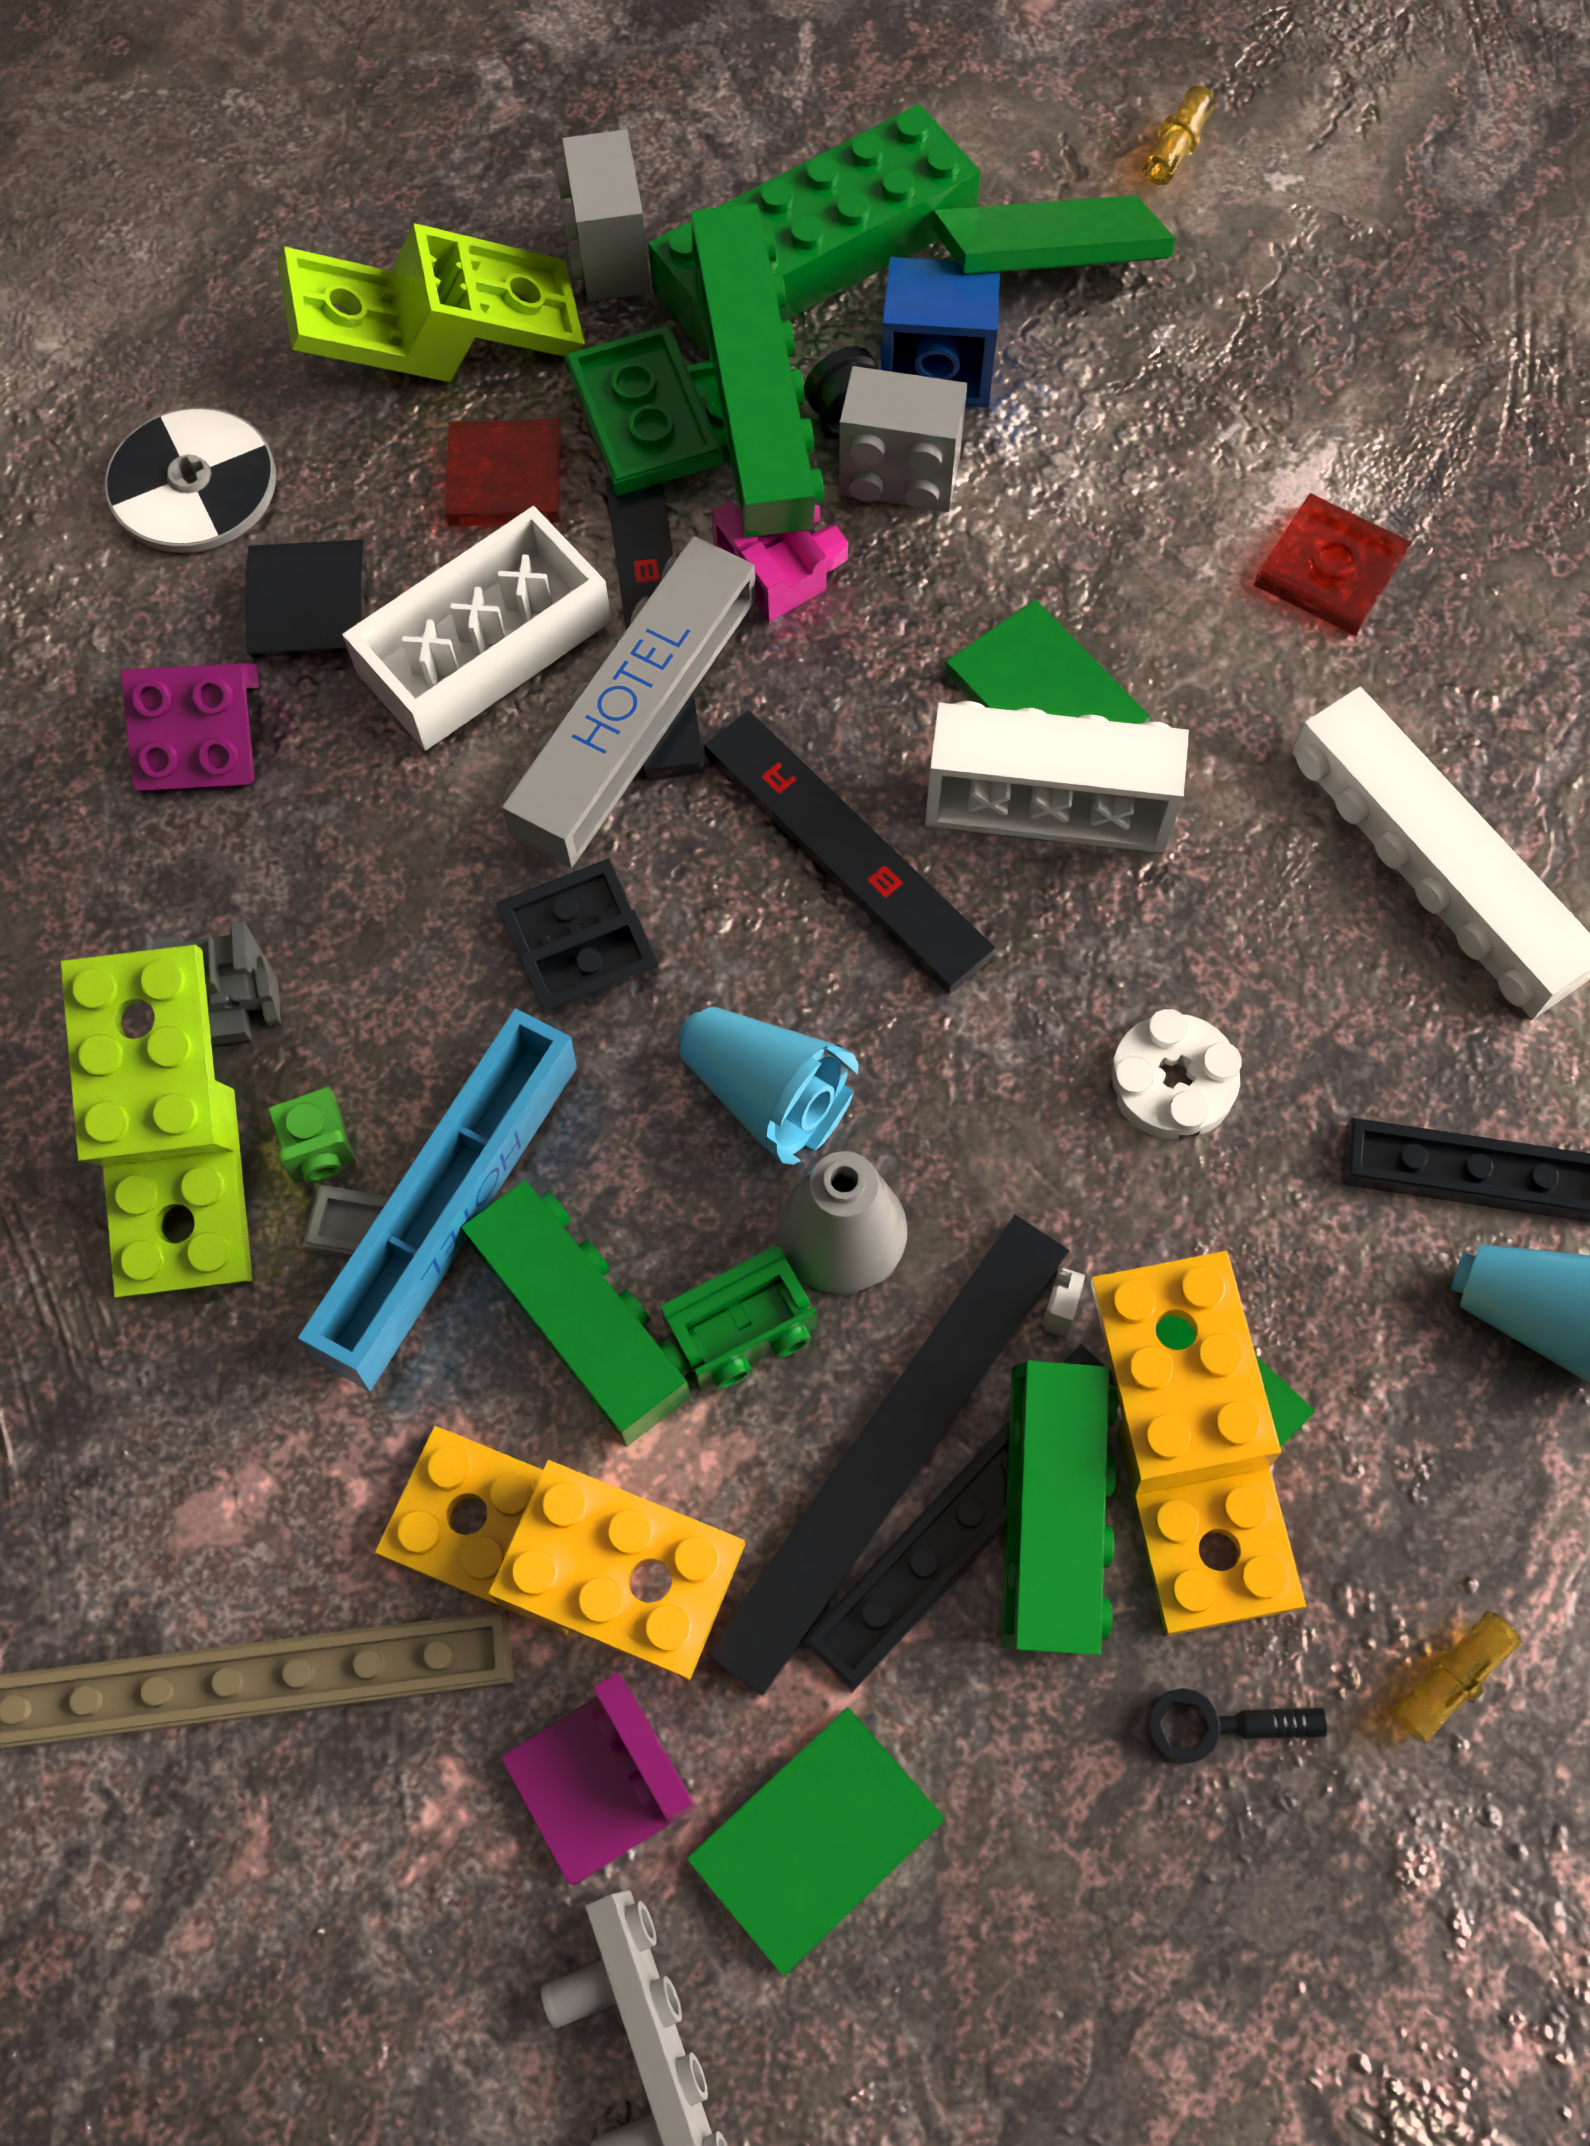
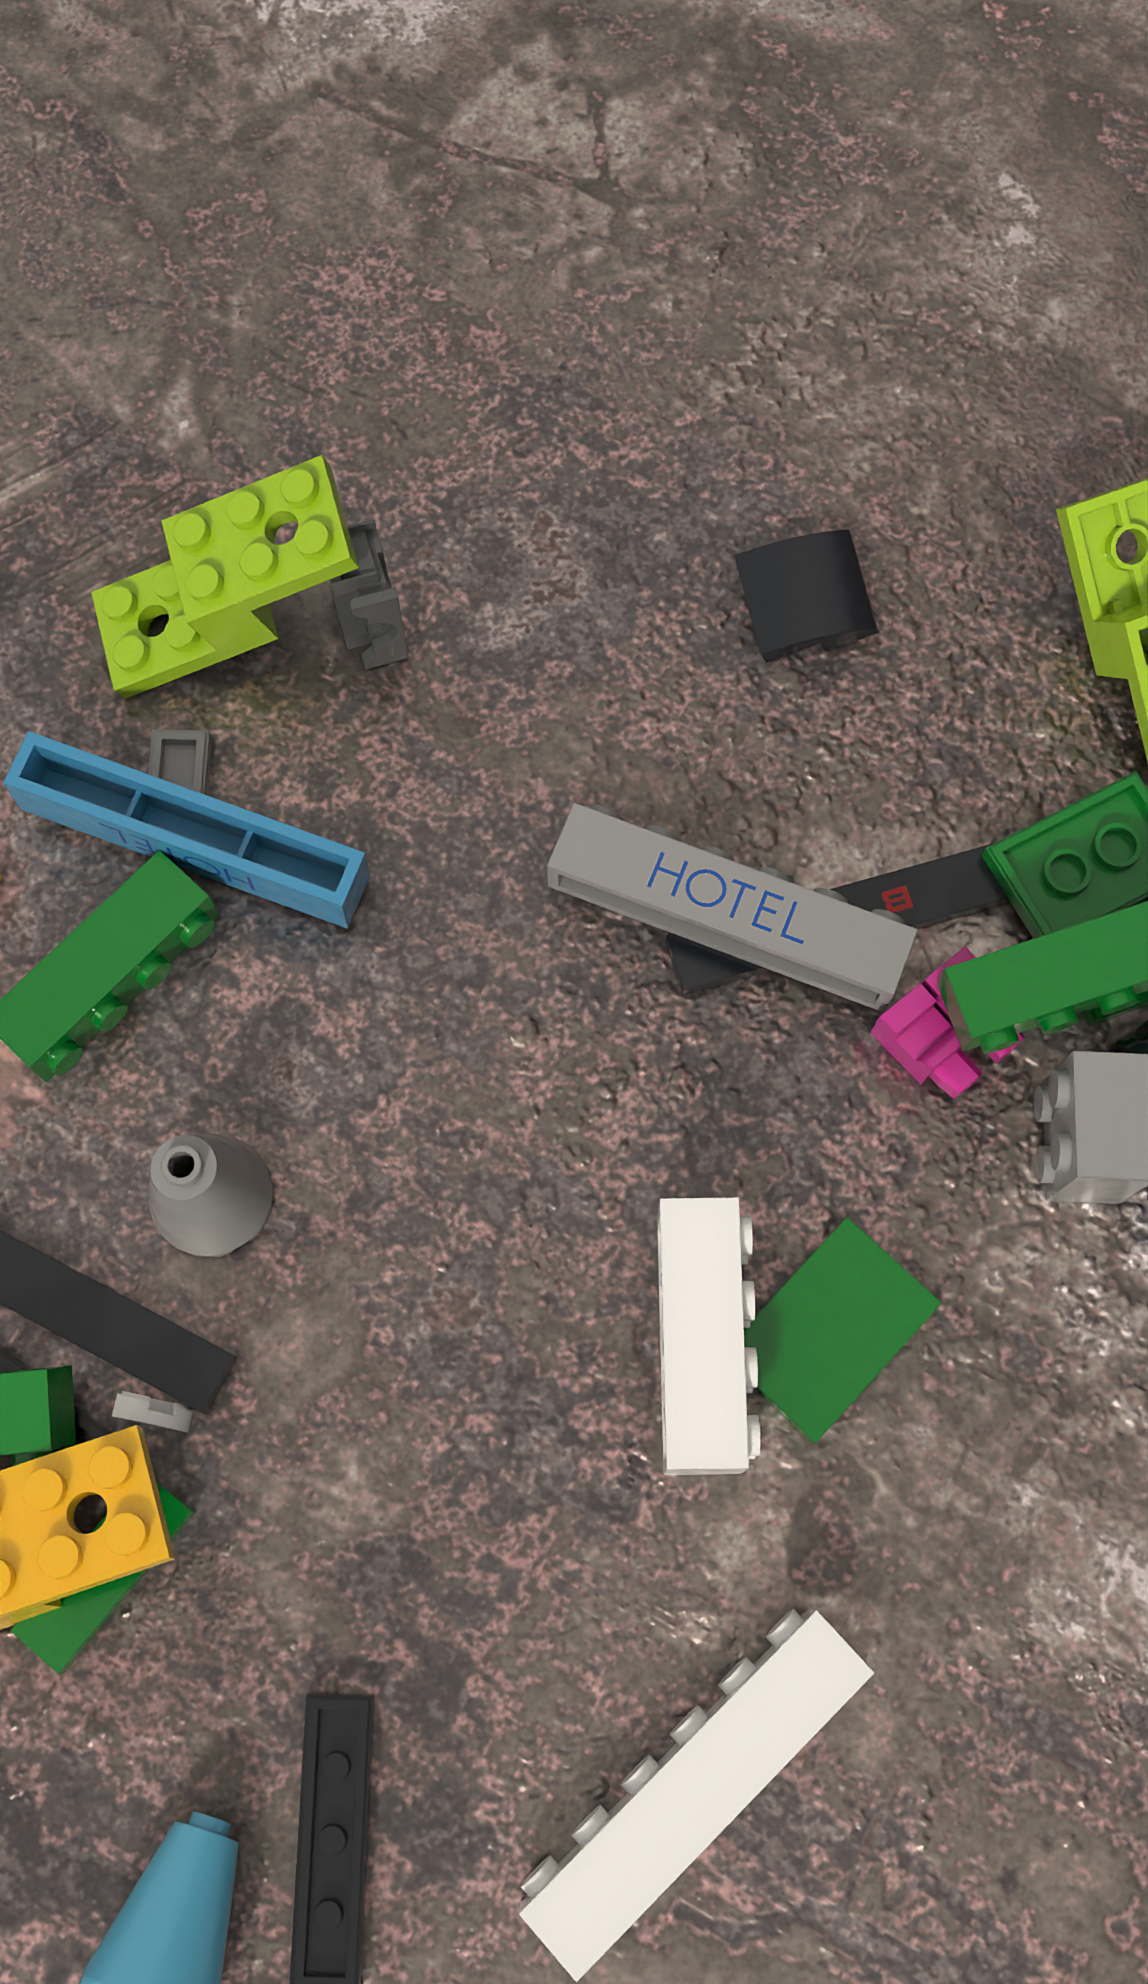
camera: 80 degrees right, 5 degrees up
piece [105,407,276,553] -> none
magenta bracket [120,664,260,790] -> none
bright green bracket [269,1086,356,1183] -> none
white brick [342,506,612,751] -> none
clear red tile [445,419,562,526] -> none
black slope [496,858,659,1014] -> none
green hinge [660,1244,817,1391] -> none
medium azure cone [678,1007,858,1165] -> none
black tile [704,710,996,995] -> none
white plate [1111,1009,1242,1139] -> none
clear red tile [1254,493,1413,636] -> none

